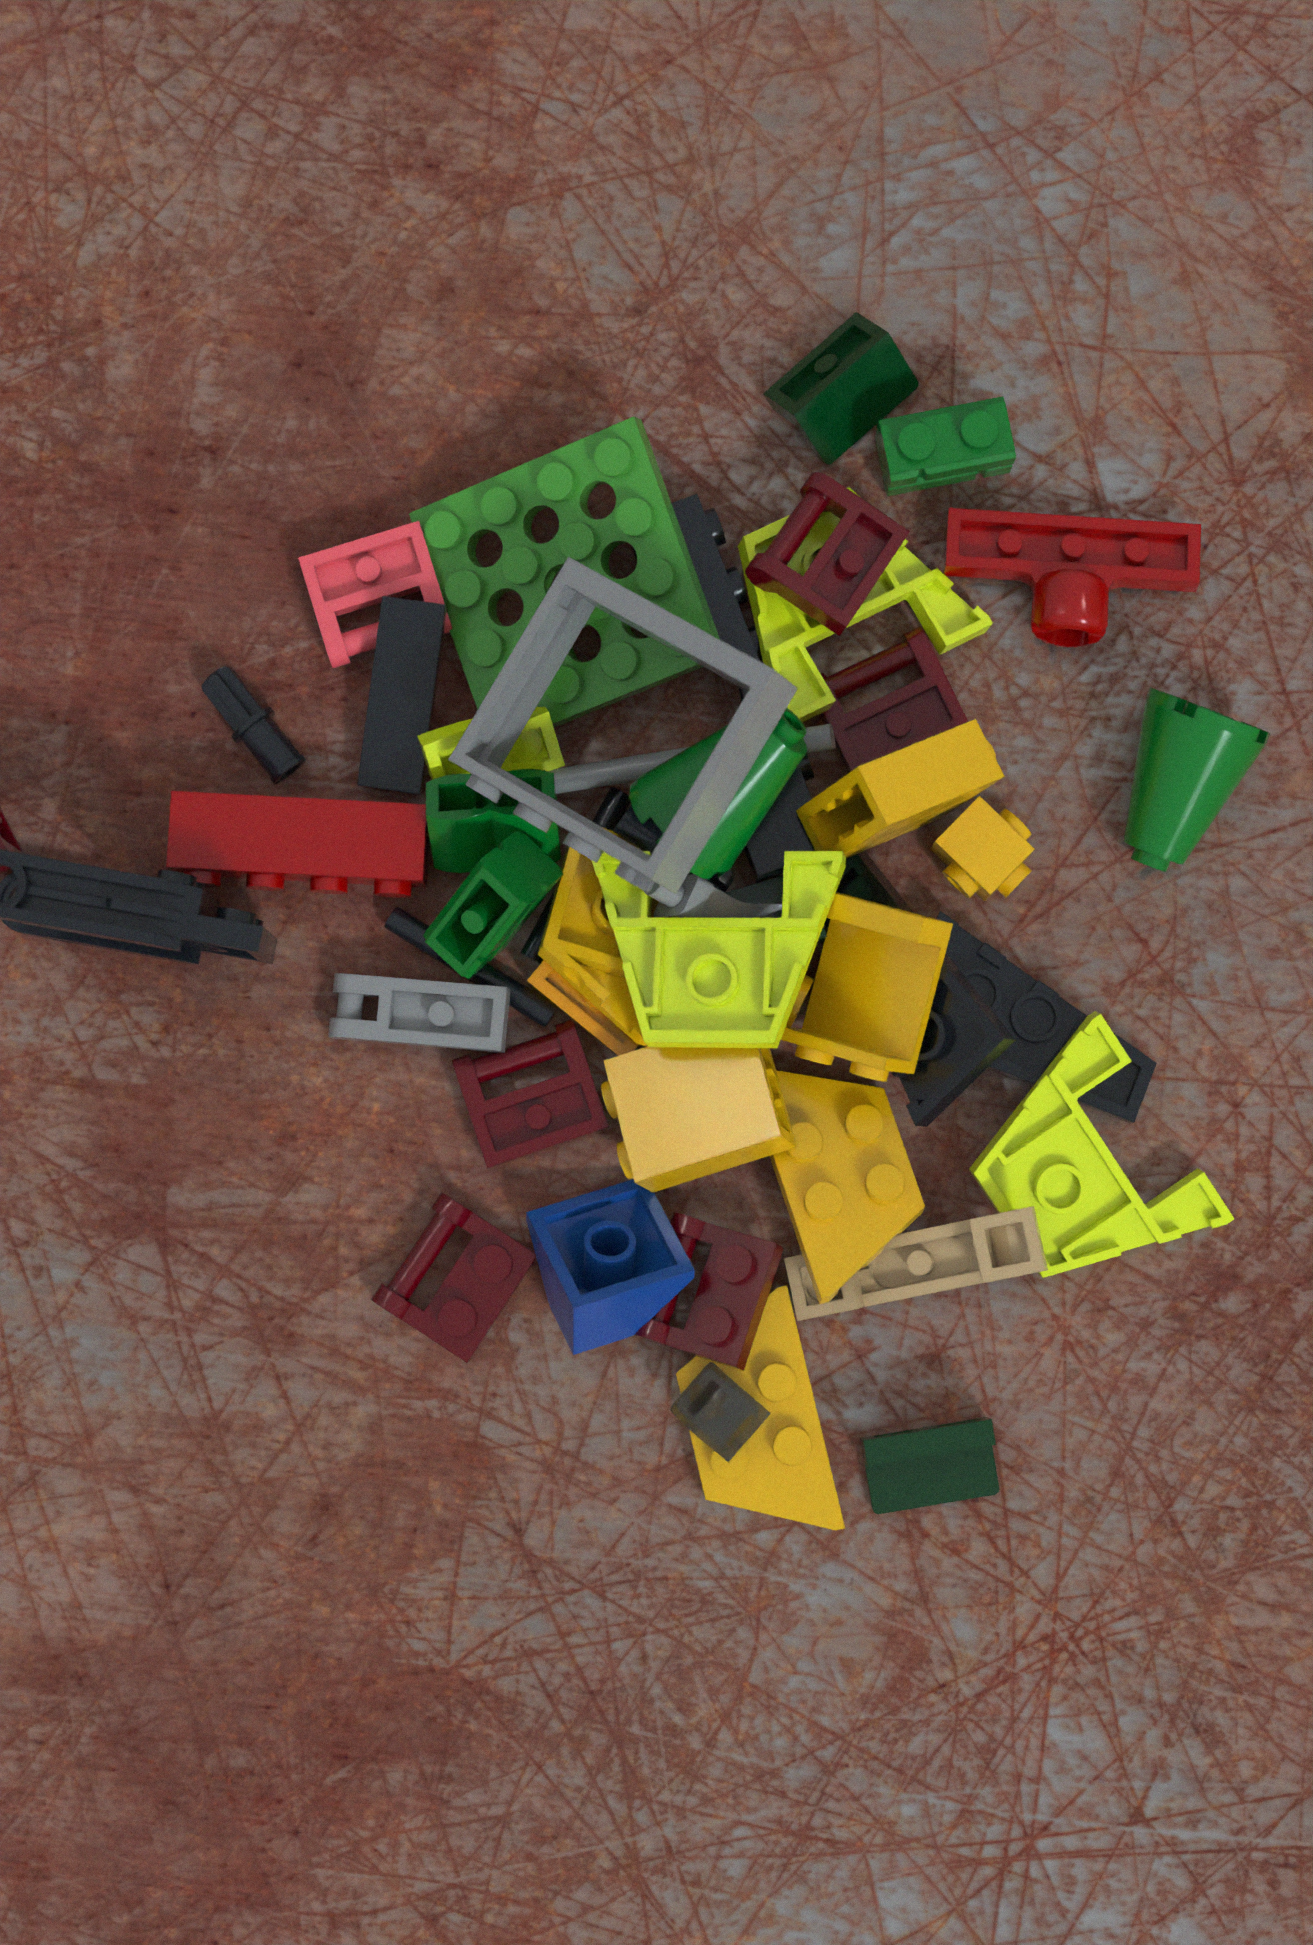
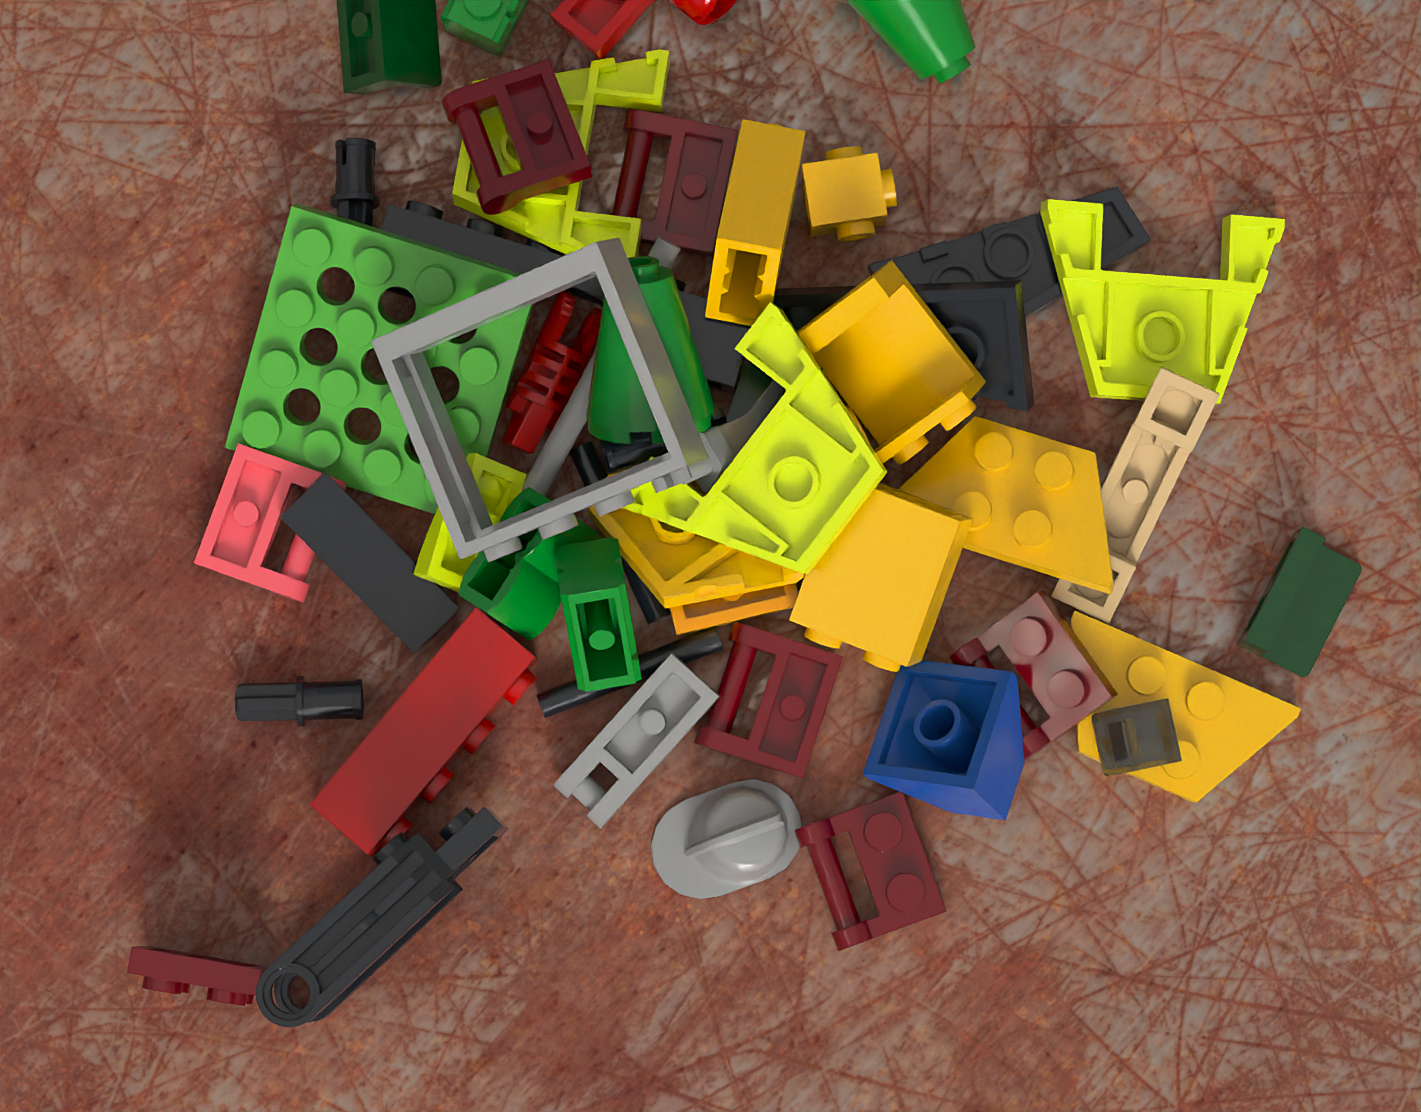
camera: 55 degrees left, 0 degrees up
none -> black axle [330,138,380,227]
none -> red hinge [502,291,602,454]
none -> light grey piece [651,779,802,899]

